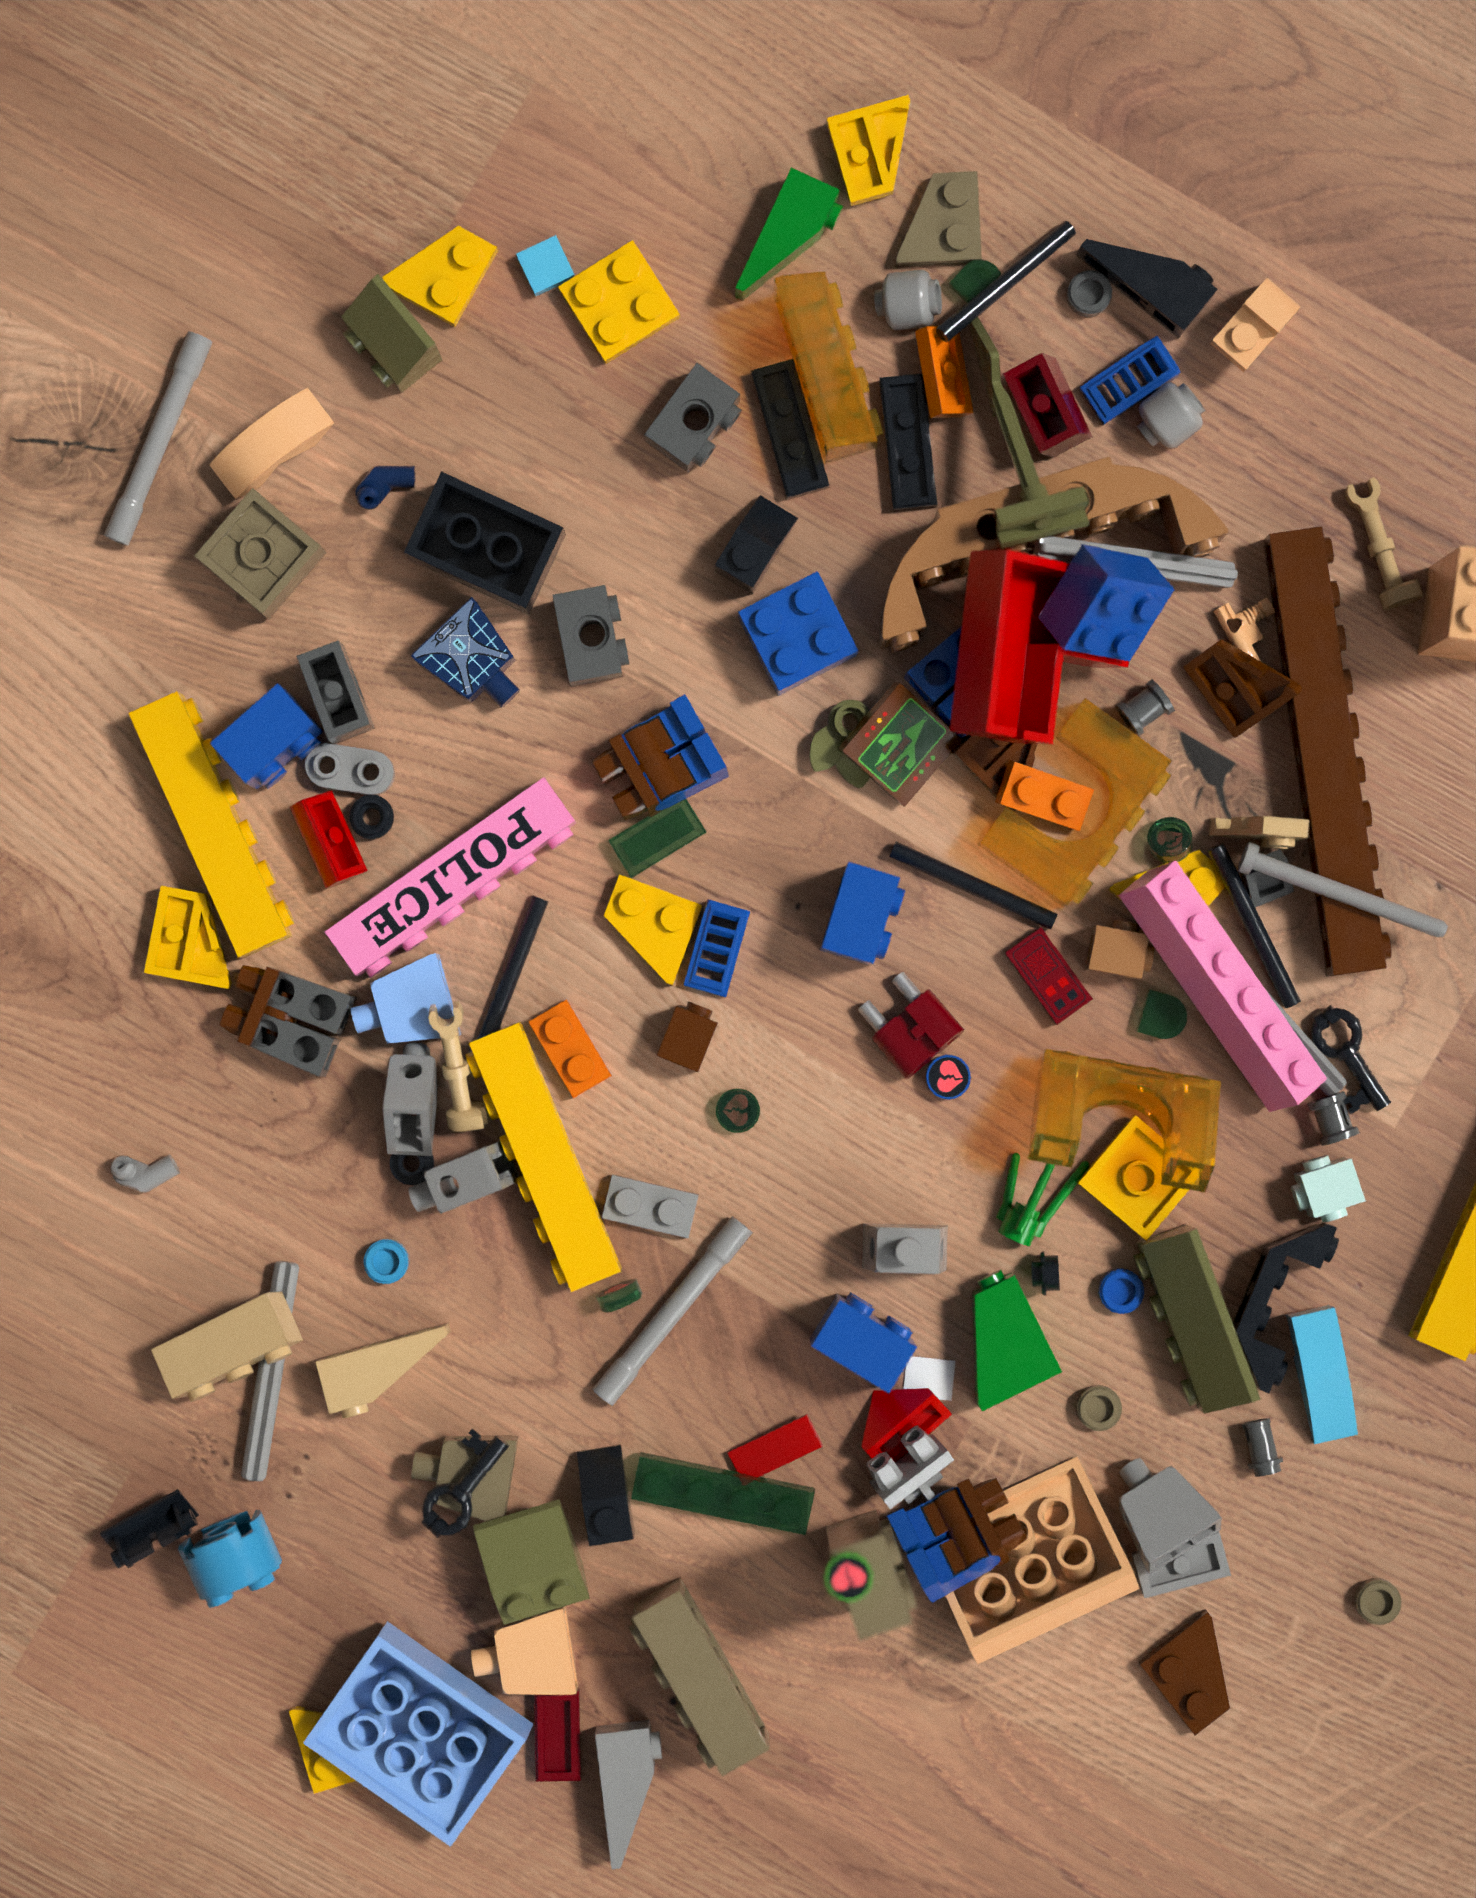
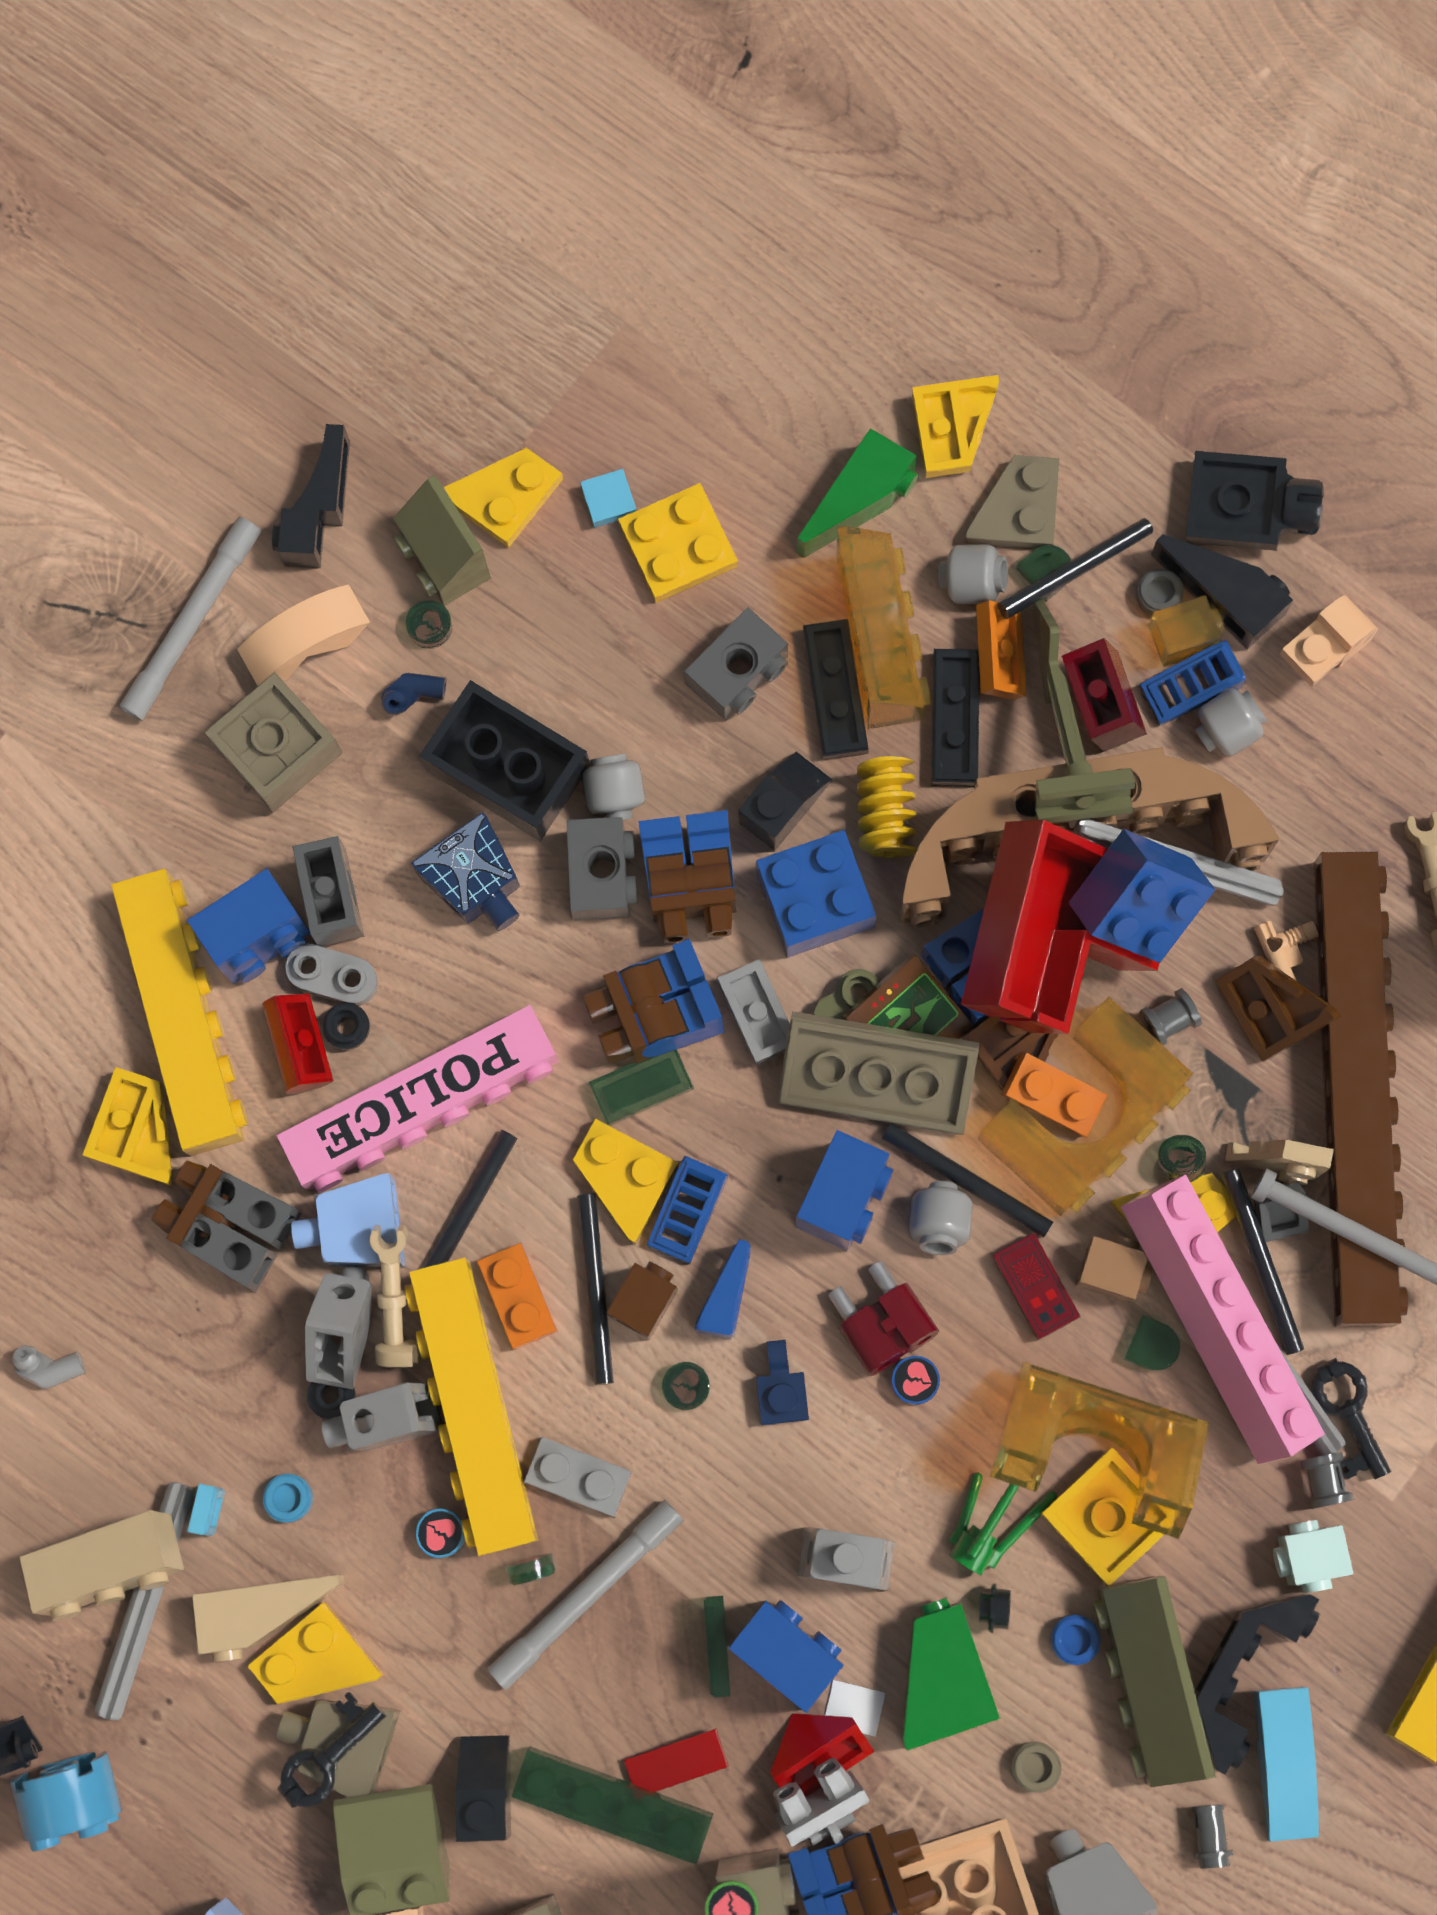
camera: 15 degrees right, 10 degrees down
none -> medium azure tile [187,1484,225,1536]
none -> yellow wing [248,1602,384,1704]
none -> black slope [272,424,350,568]
none -> clear green tile [406,600,453,649]
none -> tile [416,1509,465,1558]
none -> black bar [577,1193,614,1385]
none -> light grey head [581,753,646,820]
none -> reddish brown hips [638,810,737,944]
none -> blue slope [694,1239,752,1339]
none -> clear green tile [704,1595,731,1697]
none -> light grey plate [717,959,790,1065]
none -> dark blue plate [756,1339,809,1425]
none -> dark tan tile [777,1011,979,1135]
none -> yellow piece [857,756,917,858]
none -> light grey head [909,1181,973,1255]
none -> clear yellow brick [1148,595,1224,668]
none -> black plate [1185,451,1324,551]

